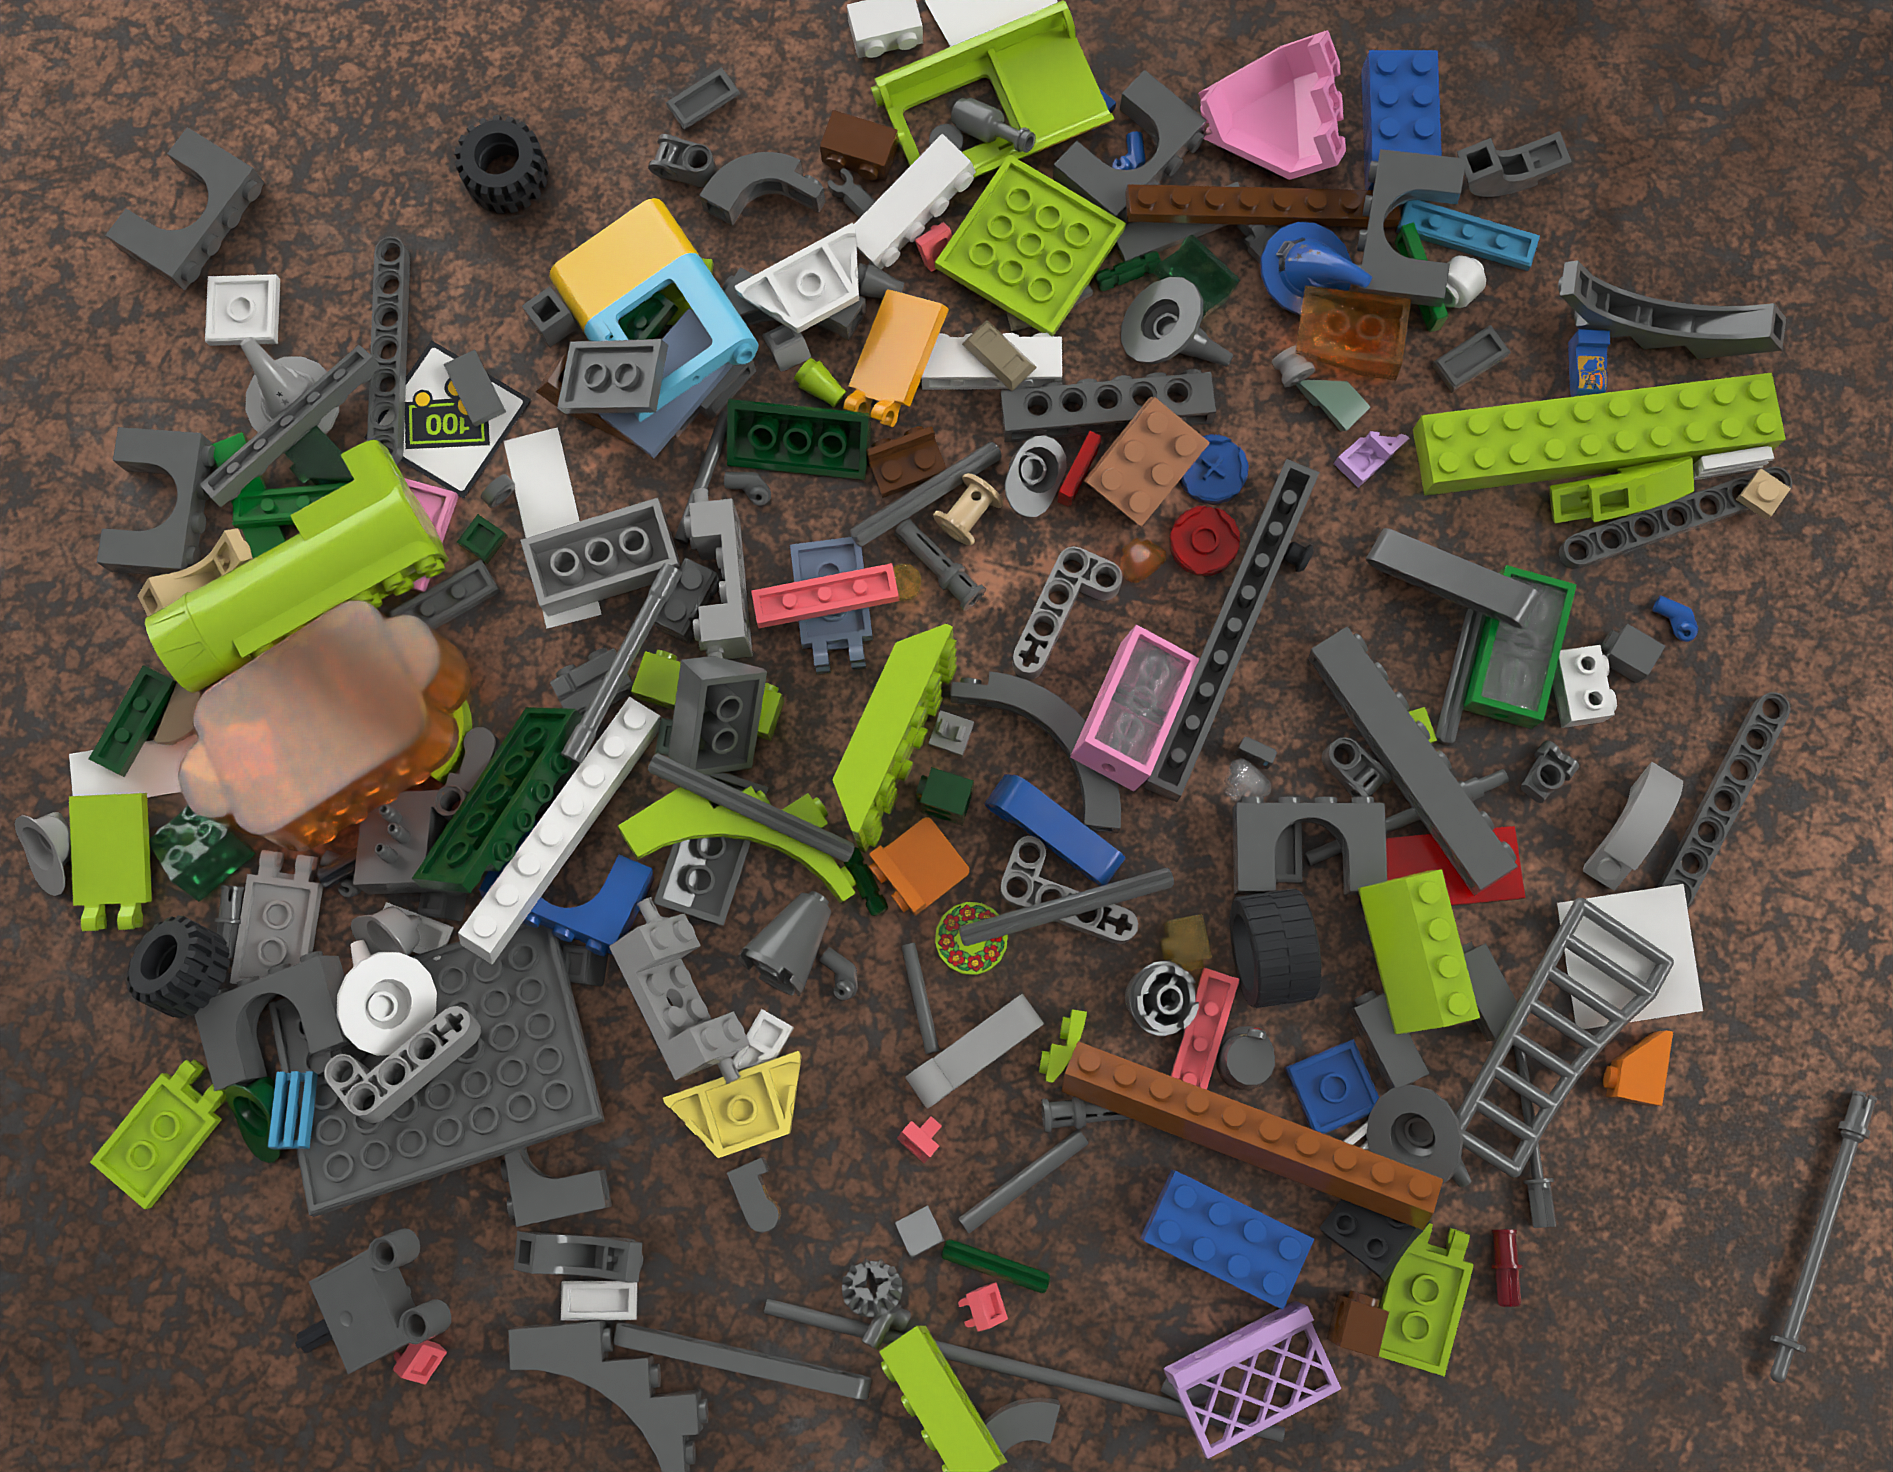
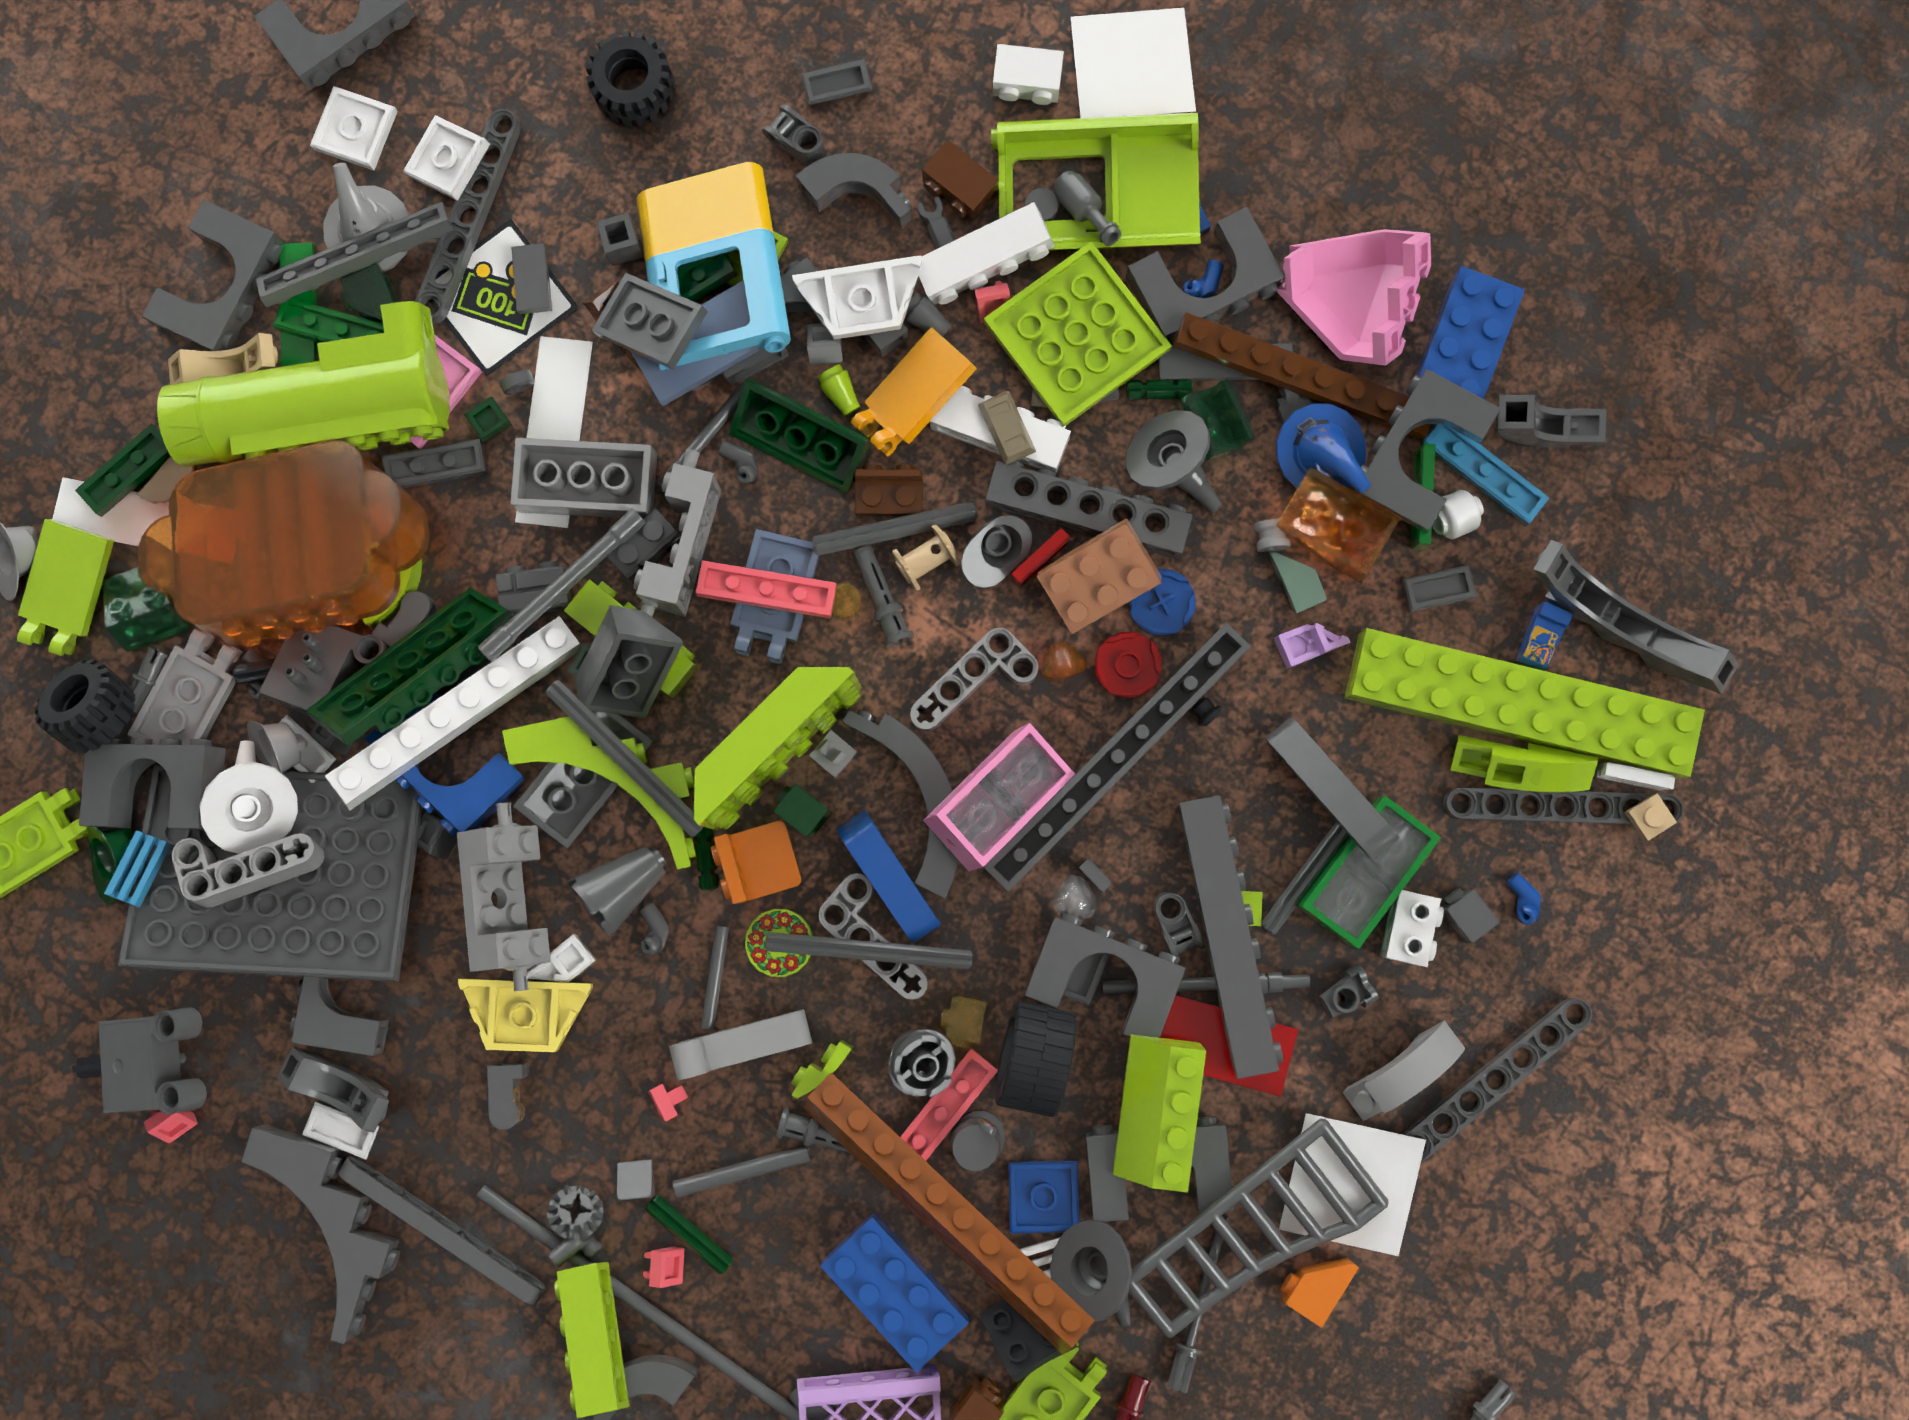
camera: 25 degrees right, 5 degrees up
none -> white tile [403,115,490,201]

